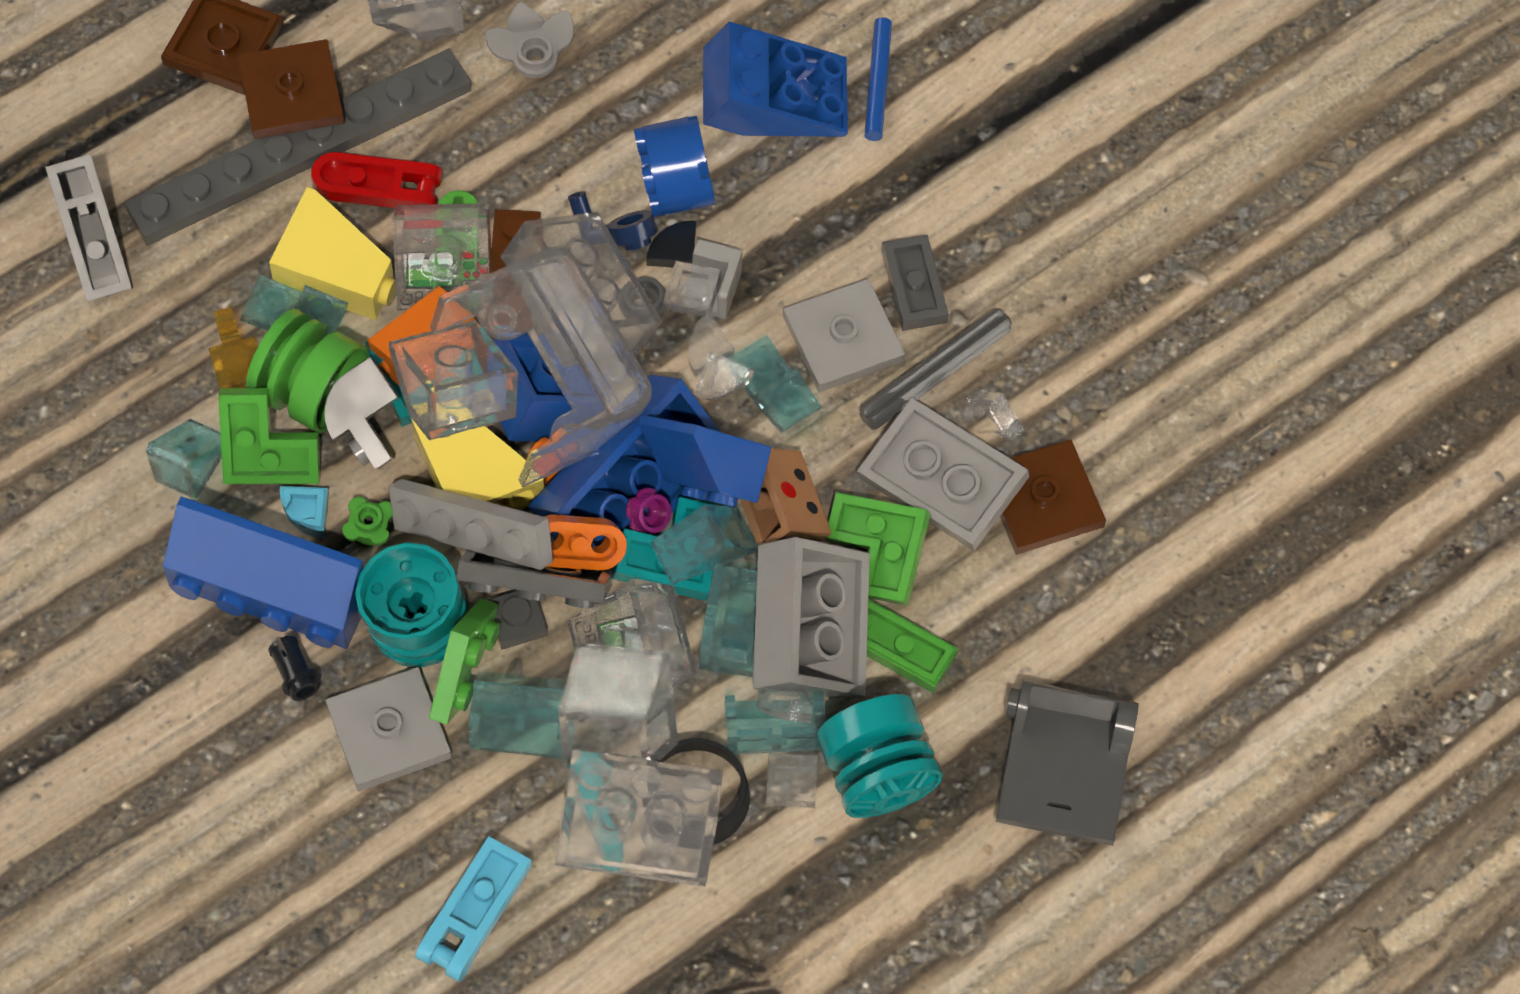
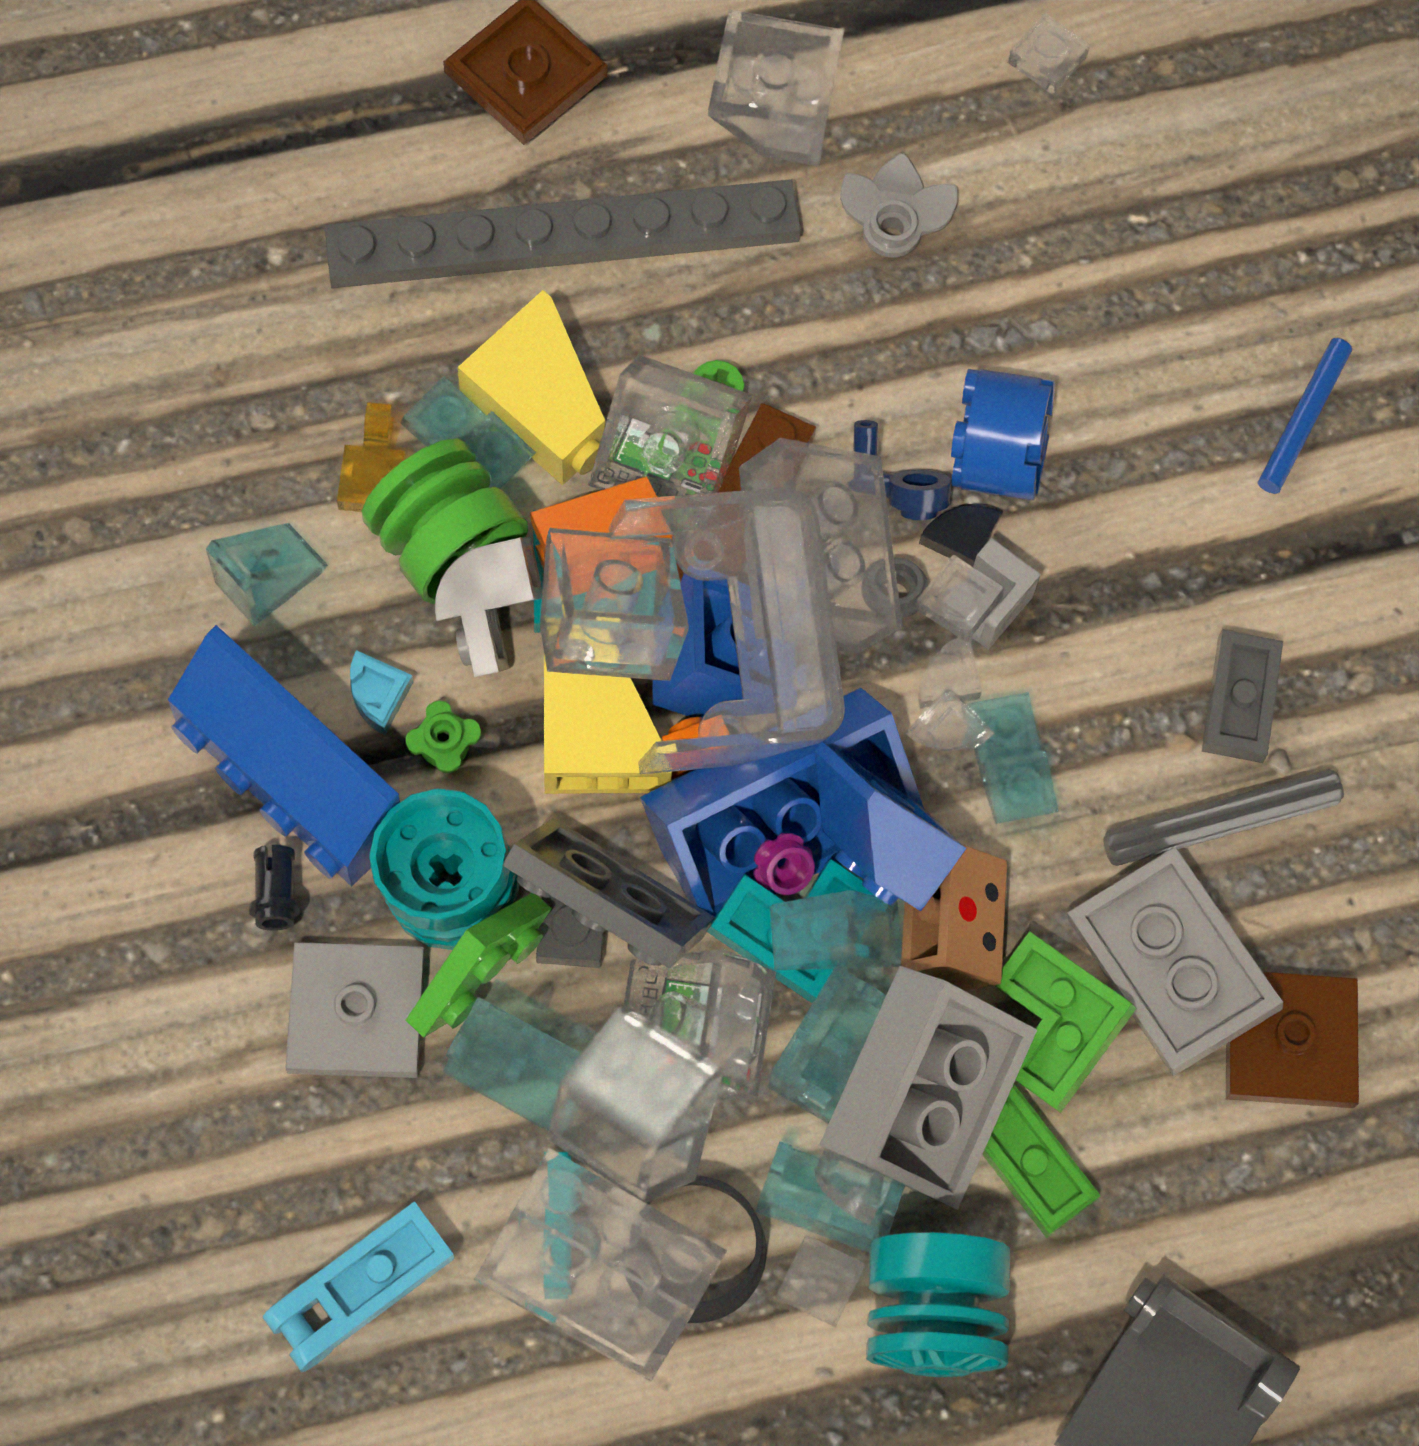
camera: 20 degrees right, 5 degrees up
light grey slope [45,154,132,301] -> none
bright green plate [218,388,321,484] -> none
reddish brown plate [237,39,344,139] -> none
red plate [311,152,443,216] -> none
light grey plate [389,479,553,570] -> none
orange plate [544,515,627,570] -> none
blue slope [703,22,848,137] -> none
light grey plate [783,279,905,393] -> none
clear tile [966,389,1025,441] -> none

